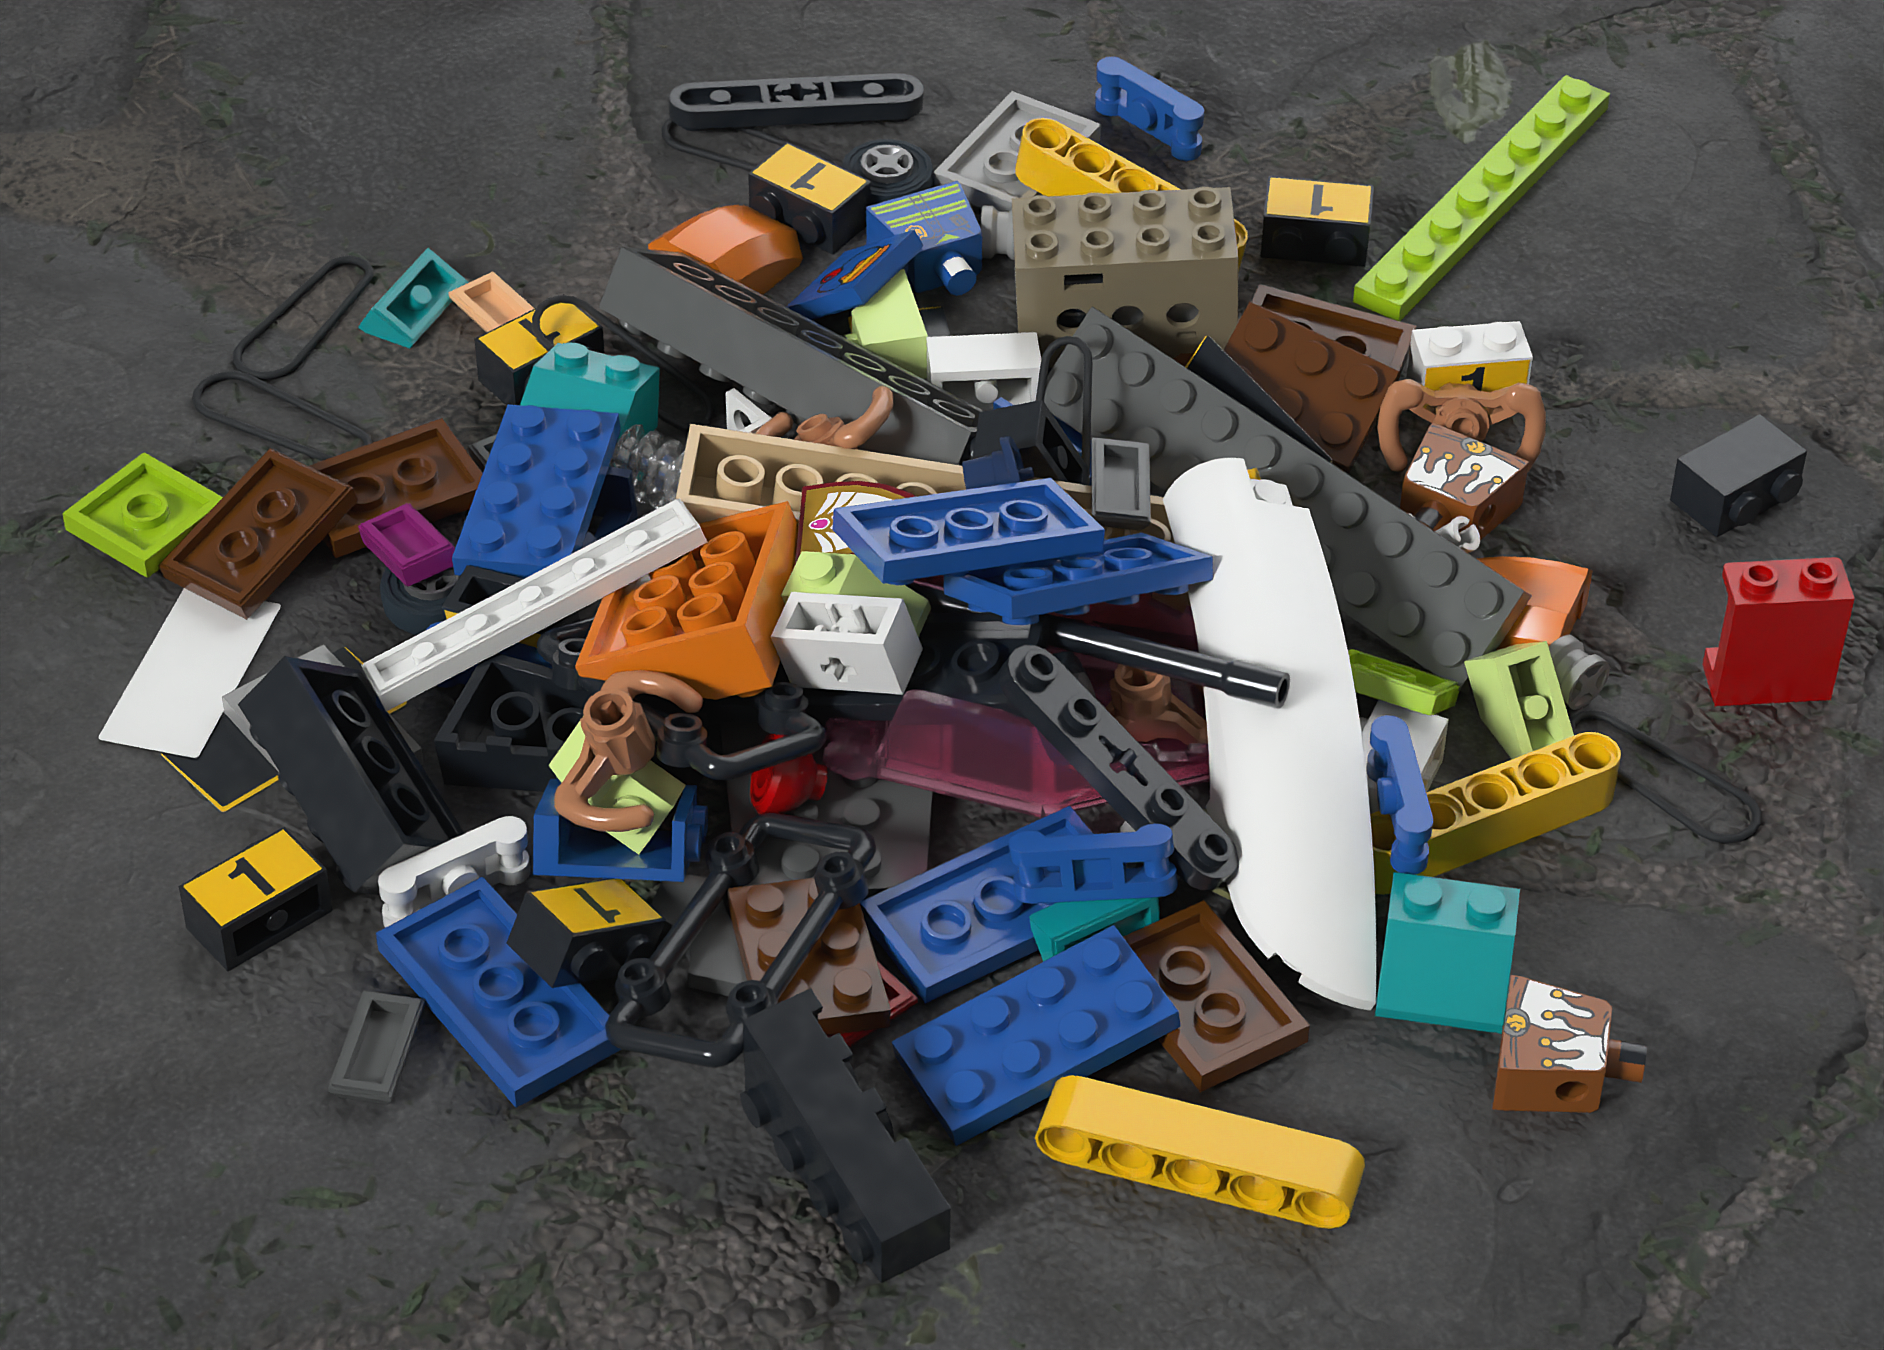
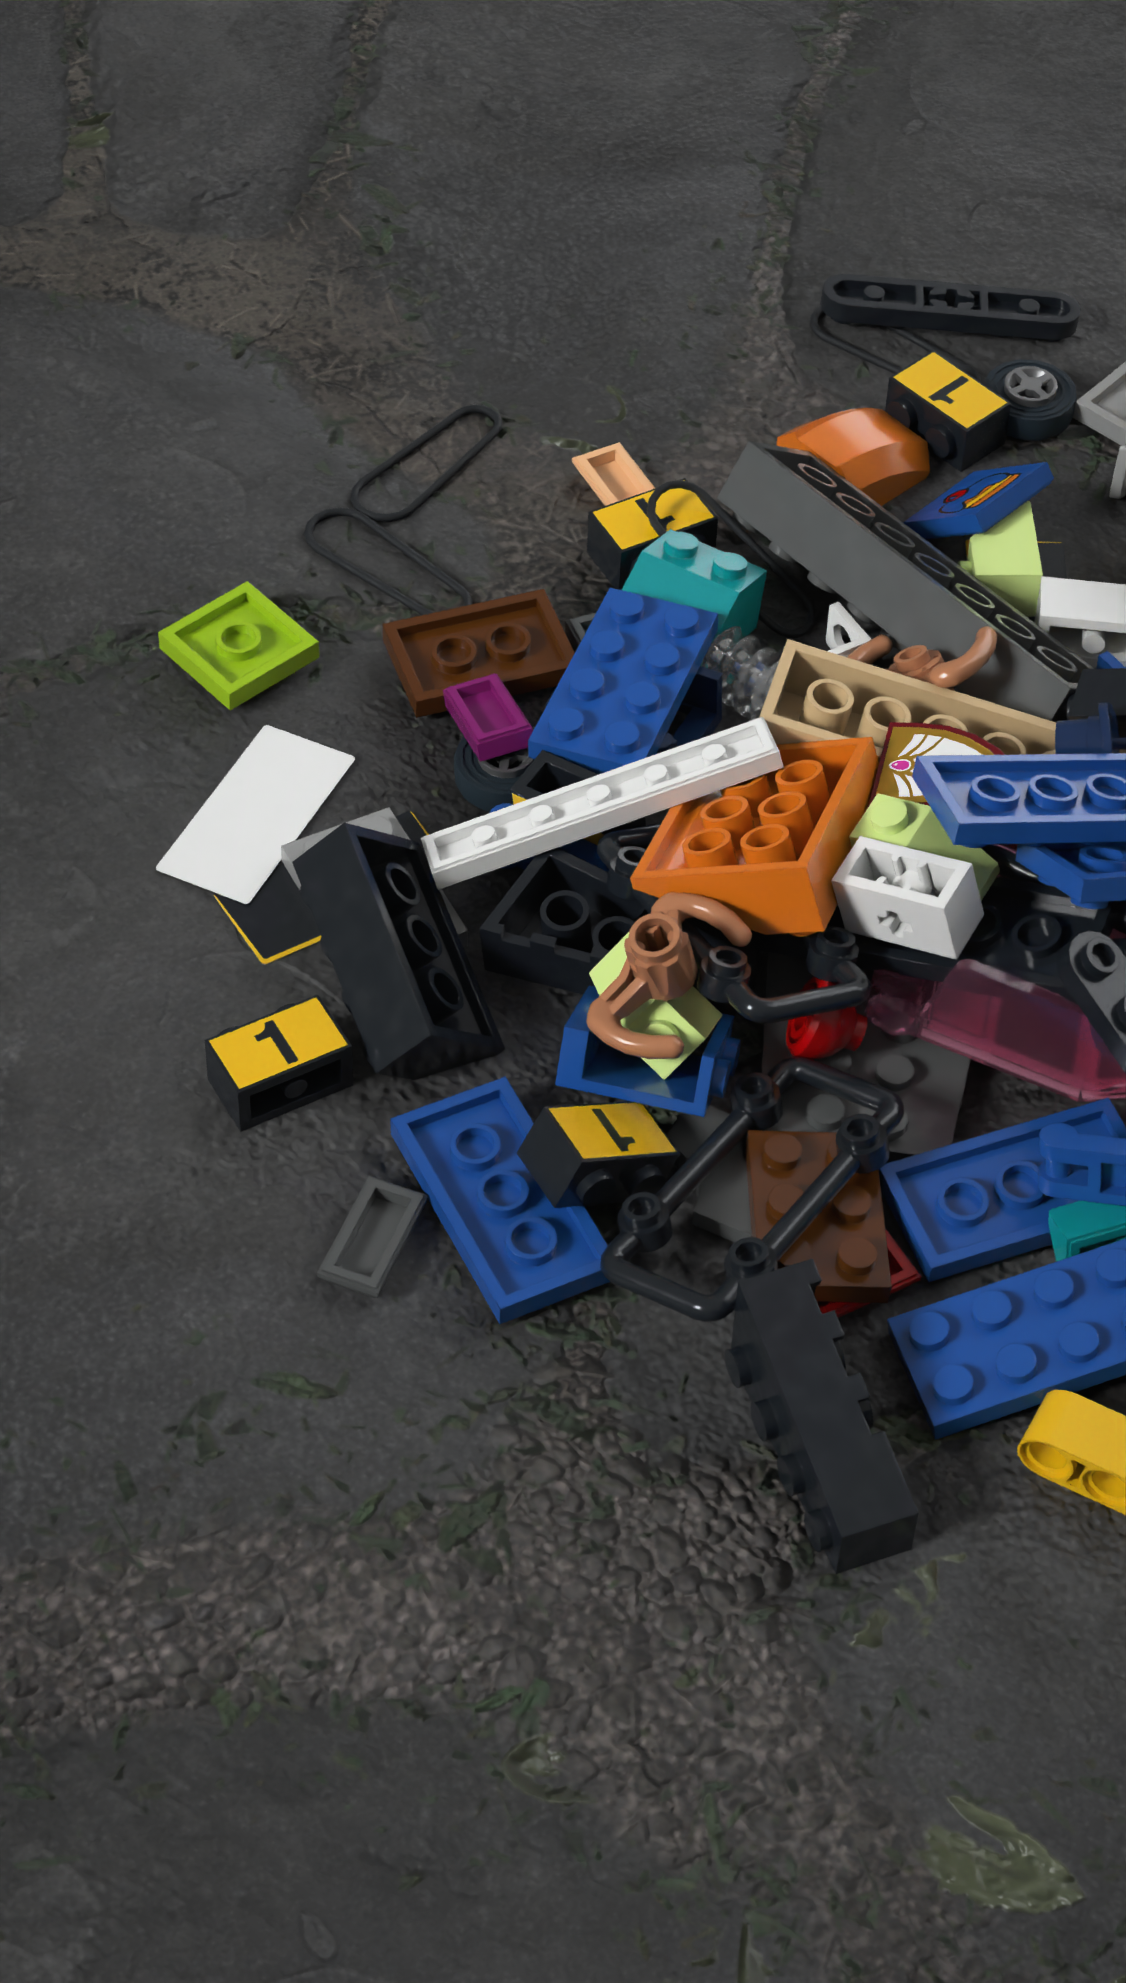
camera: 10 degrees right, 5 degrees up
reddish brown tile [158,448,359,620] -> none
teal slope [358,248,469,348] -> none
white plate [378,816,531,928] -> none
blue torso [866,181,982,296] -> none

